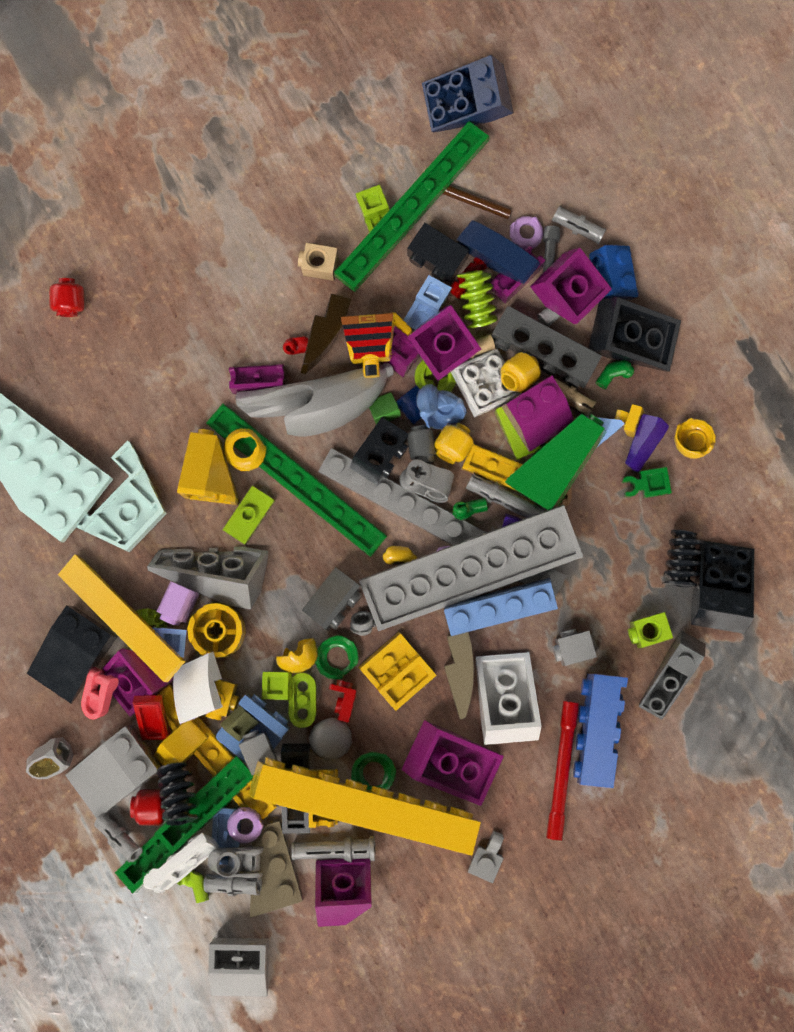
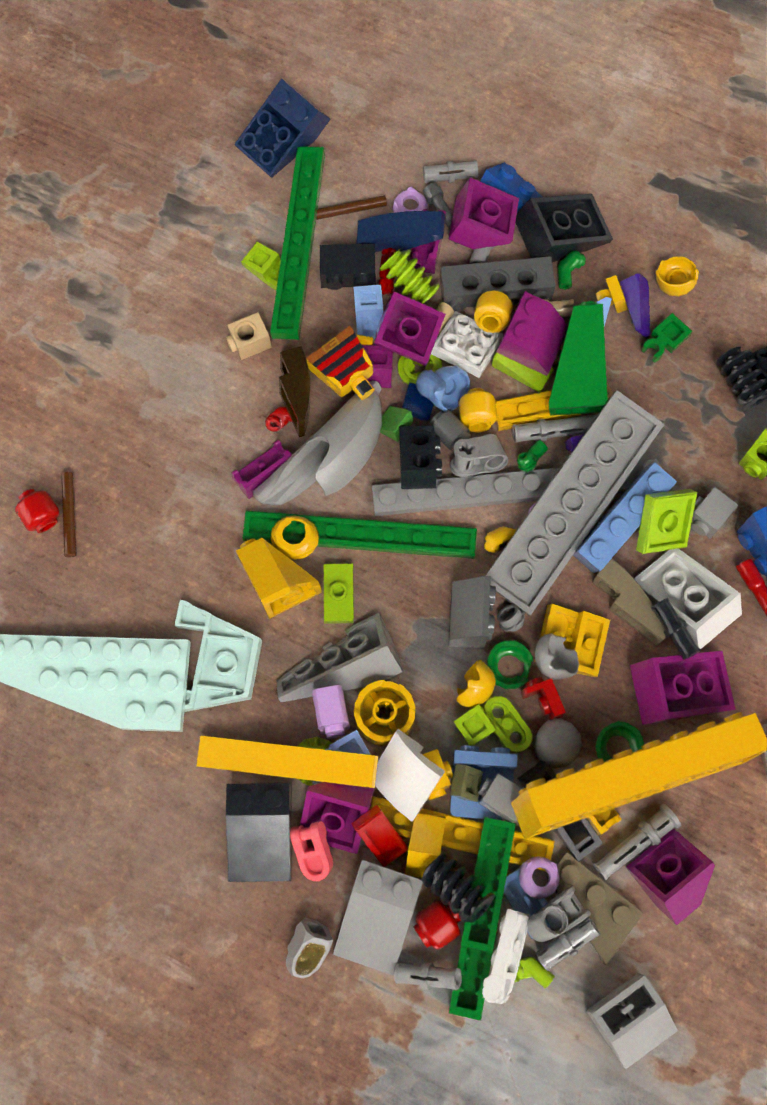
camera: 35 degrees left, 10 degrees down
none -> reddish brown bar [61,472,76,557]
none -> light grey hair [535,633,579,680]
none -> lime tile [636,489,697,554]
none -> black pin [651,598,701,660]

